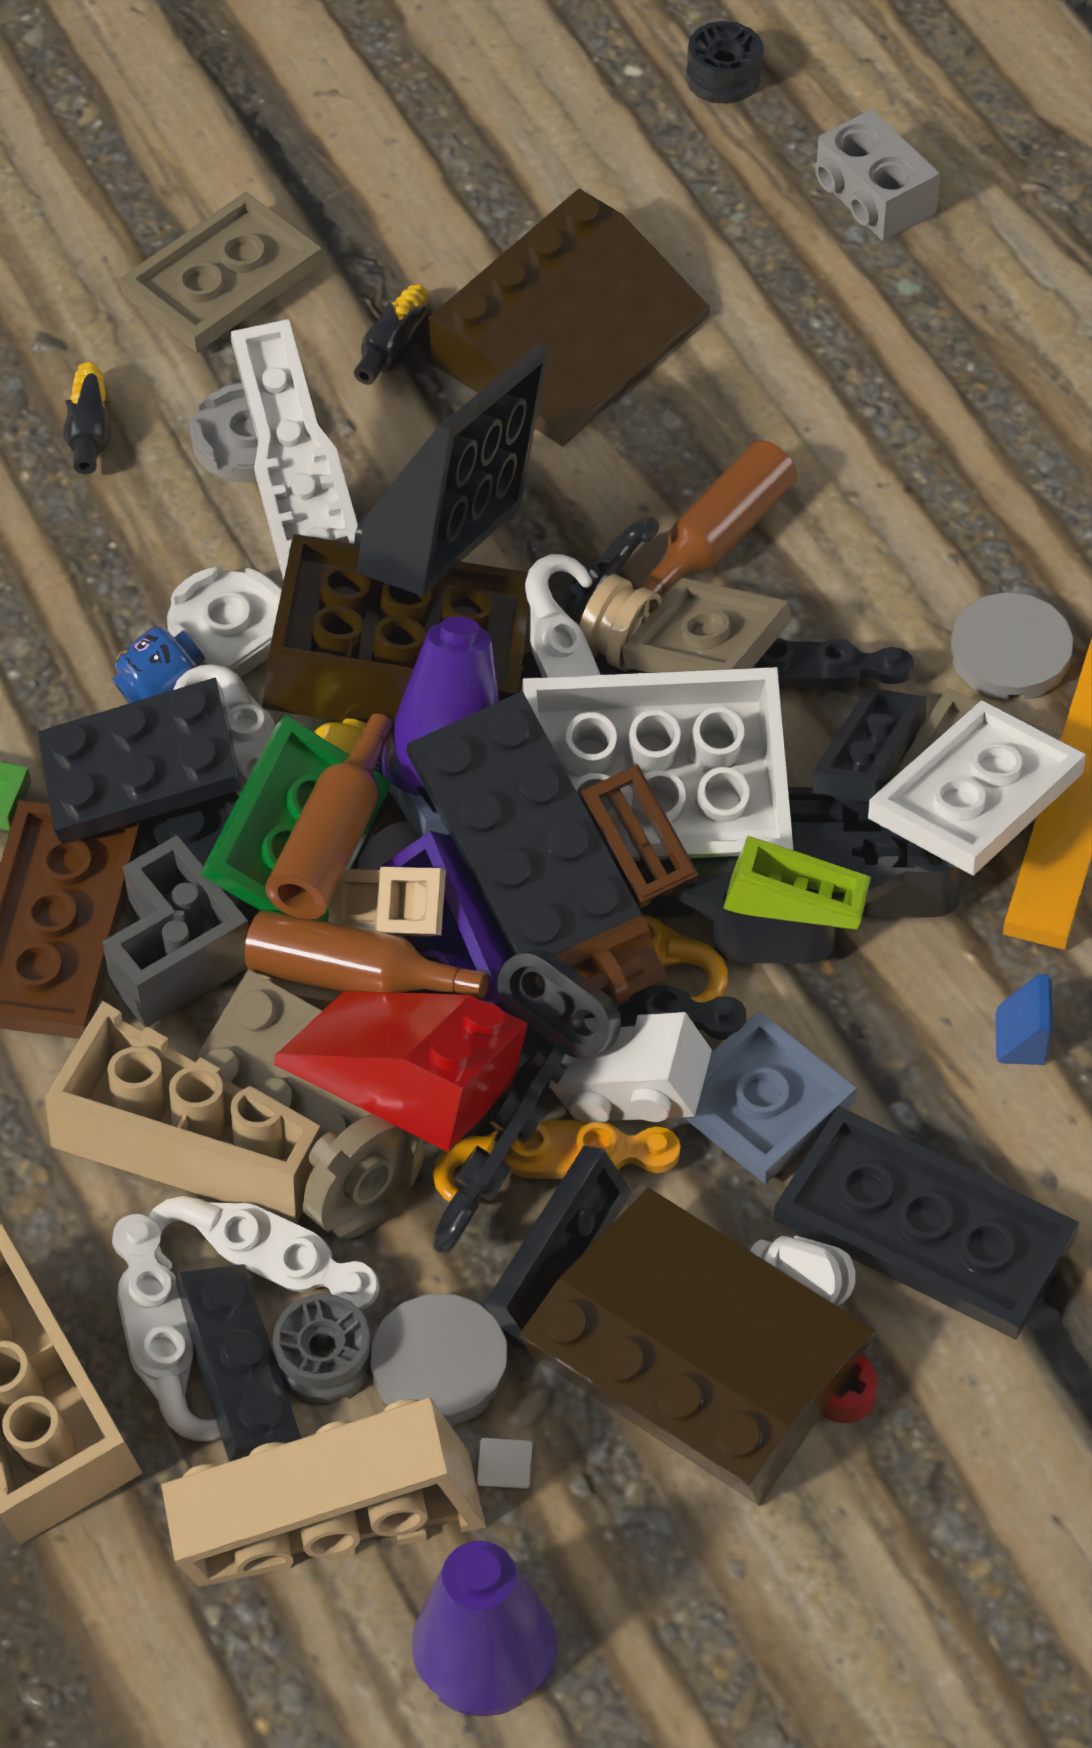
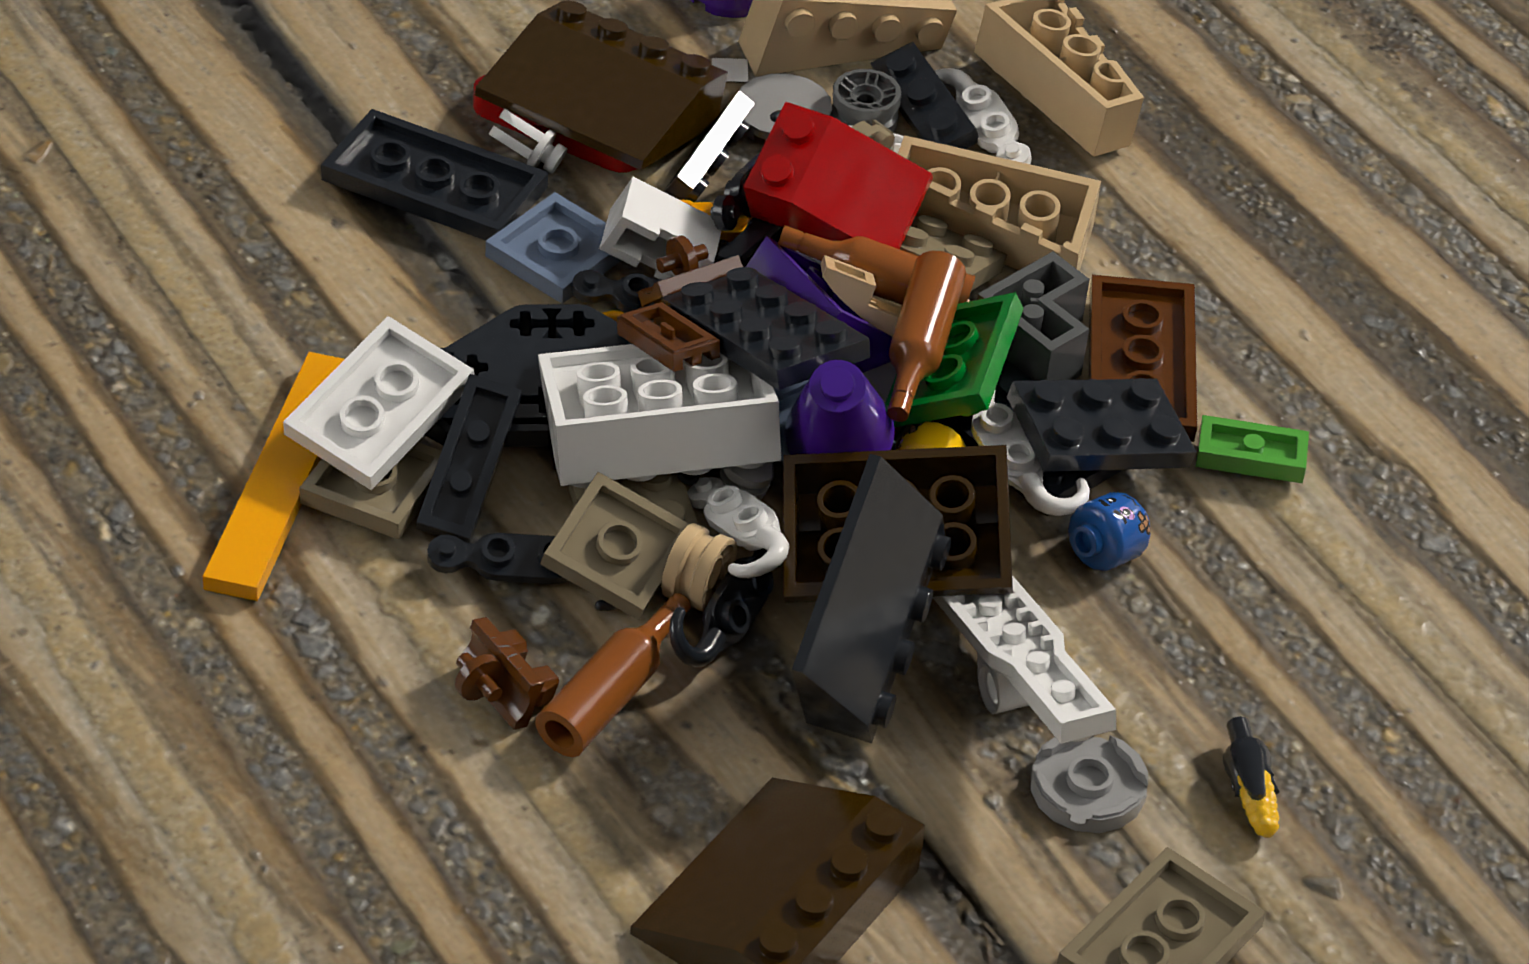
camera: 170 degrees right, 10 degrees down
white tile [167,567,282,678] -> none
black piece [354,284,430,385] -> none
black plate [498,950,621,1058] -> none
lime slope [723,835,871,930] -> none
light grey tile [951,592,1073,700] -> none
blue slope [995,974,1053,1065] -> none
none -> reddish brown hips [455,617,559,730]

